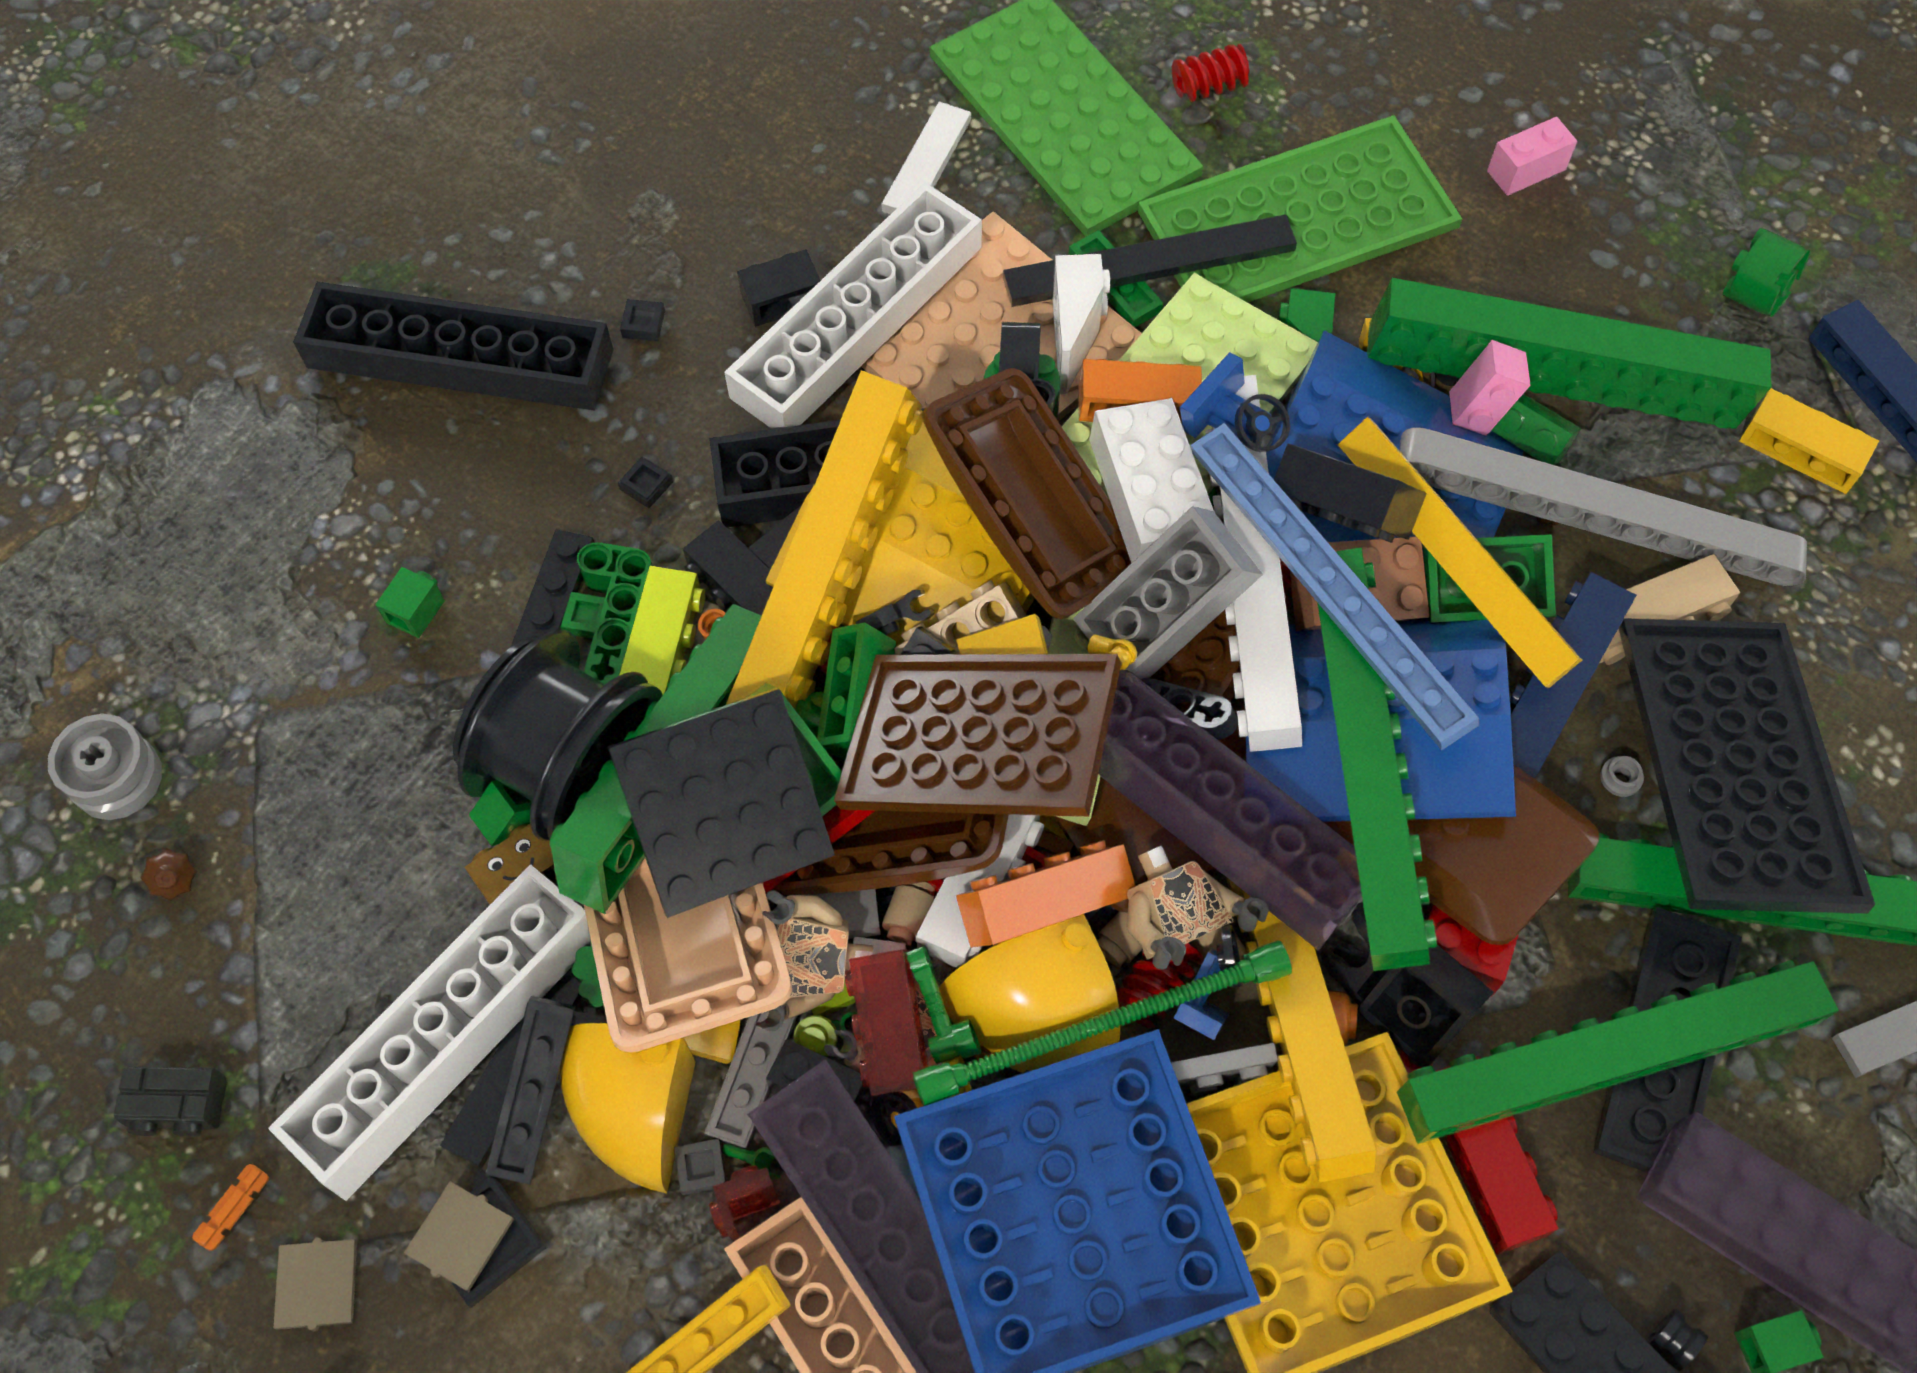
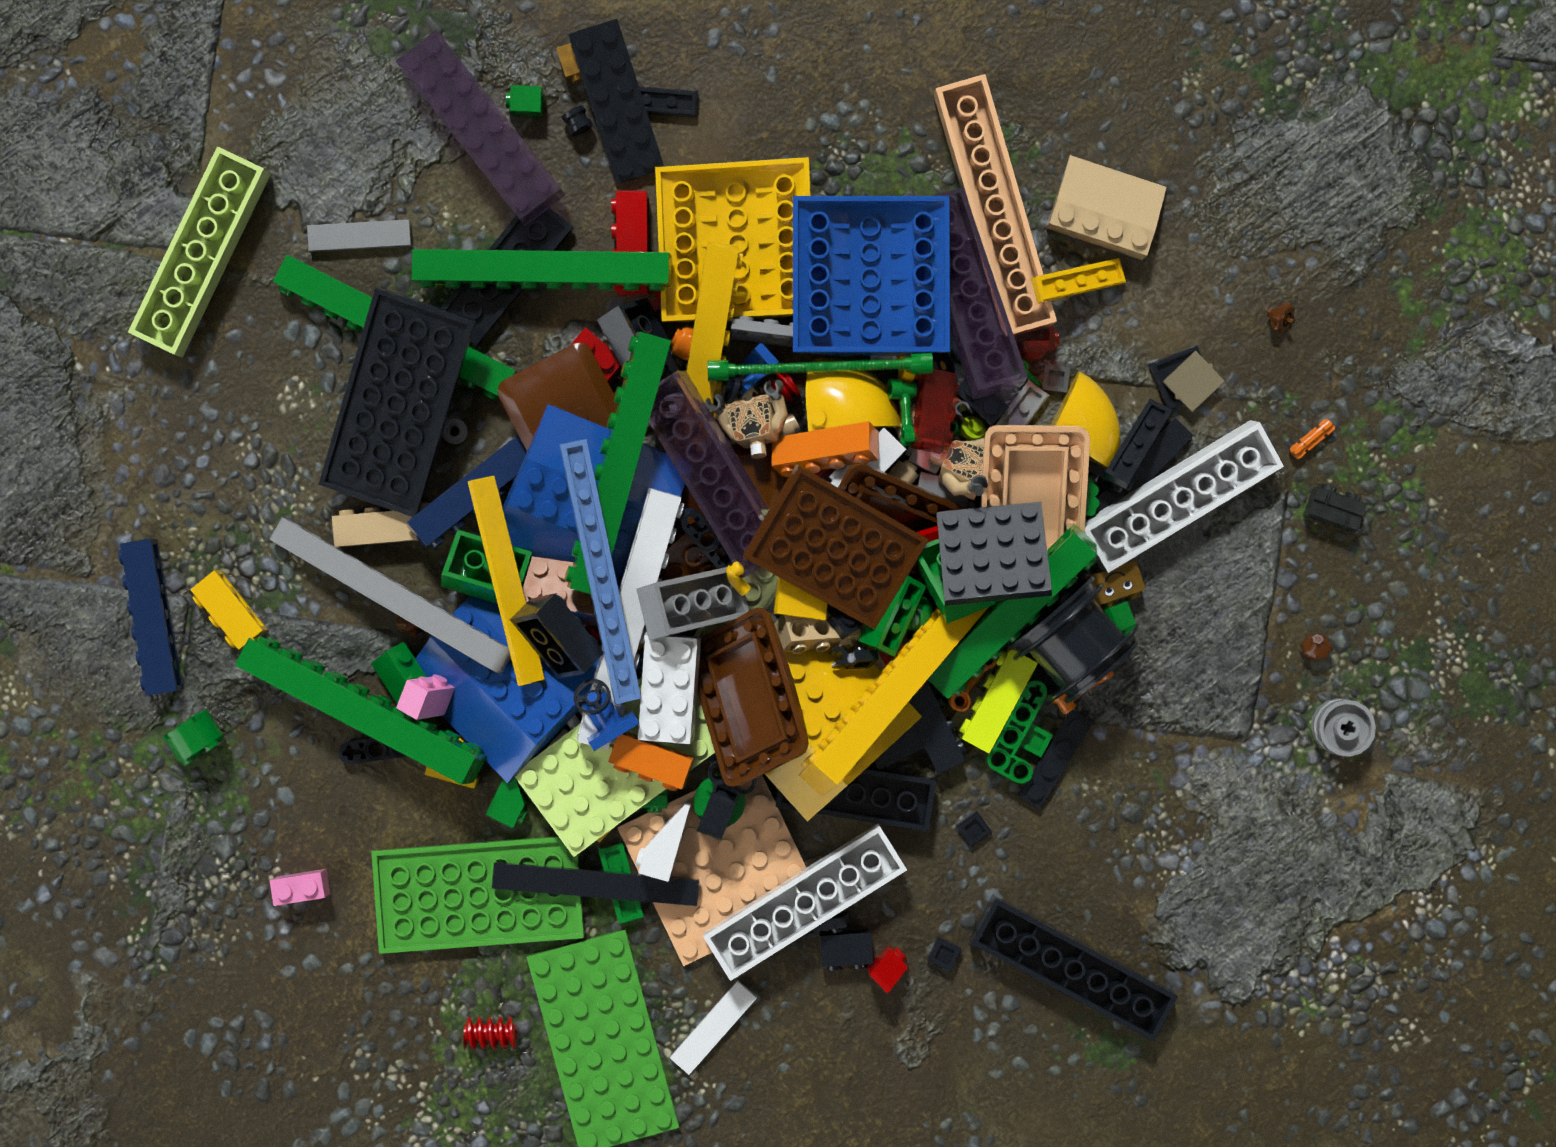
camera: 165 degrees left, 25 degrees up
dark tan piece [273,1238,357,1331] -> none
green brick [375,567,445,638] -> none
none -> red slope [868,945,908,993]

